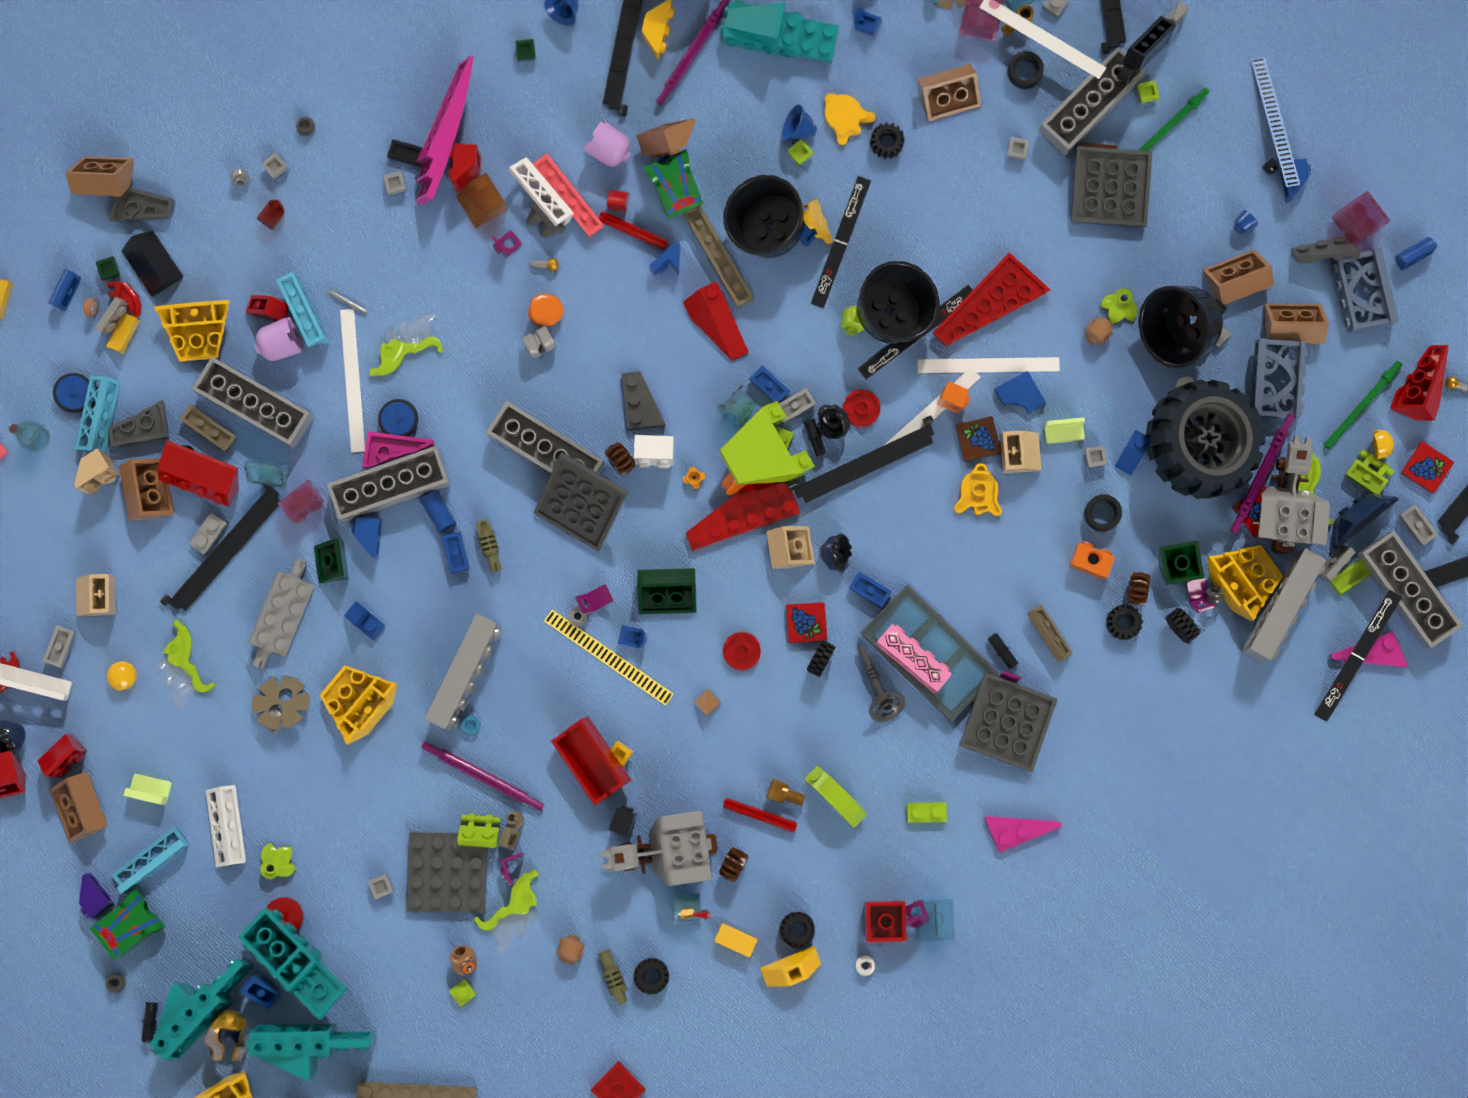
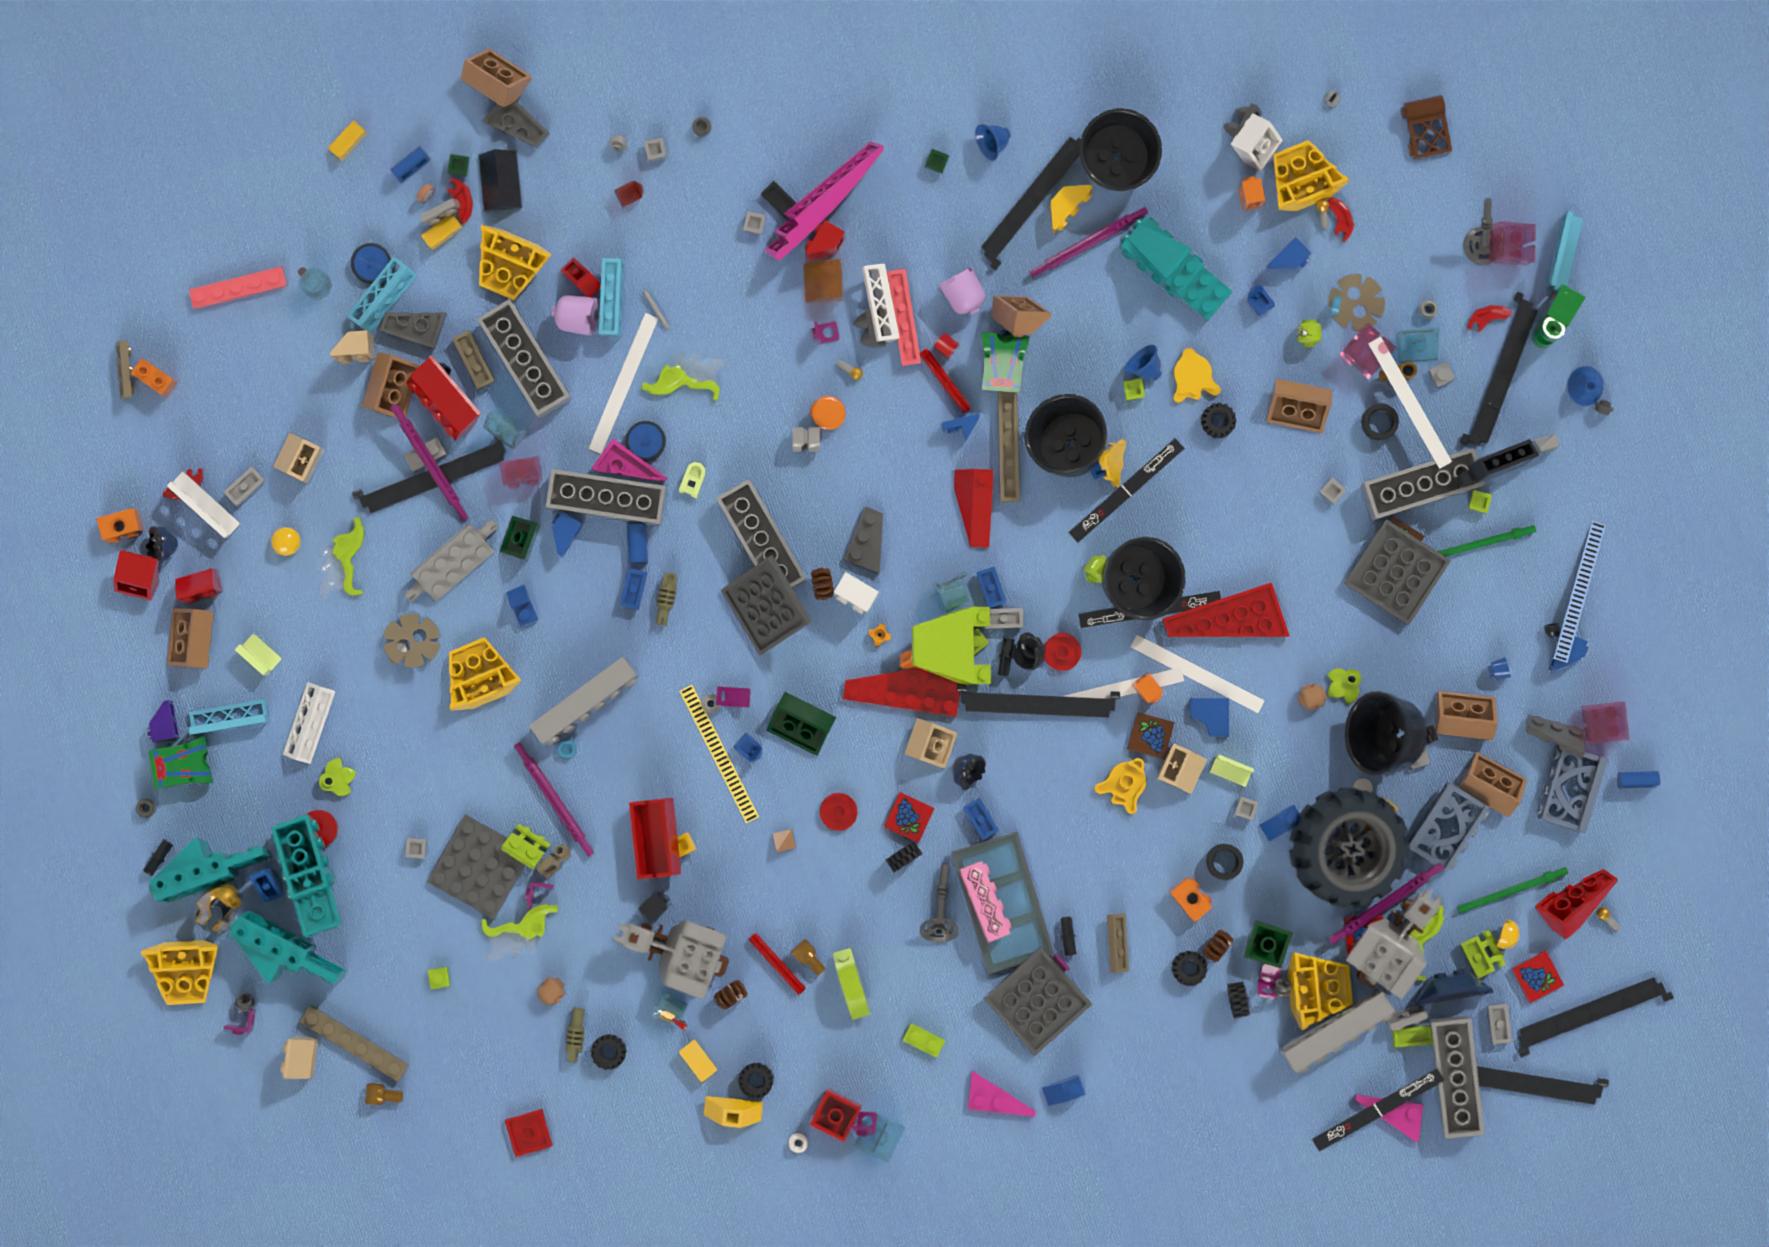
camera: 30 degrees right, 5 degrees up
medium nougat head [449,945,478,975] -> none
none -> magenta axle [390,403,469,521]
none -> yellowish green plate [679,462,706,499]
none -> blue slope [1042,1074,1086,1106]
none -> lime head [1297,319,1322,348]

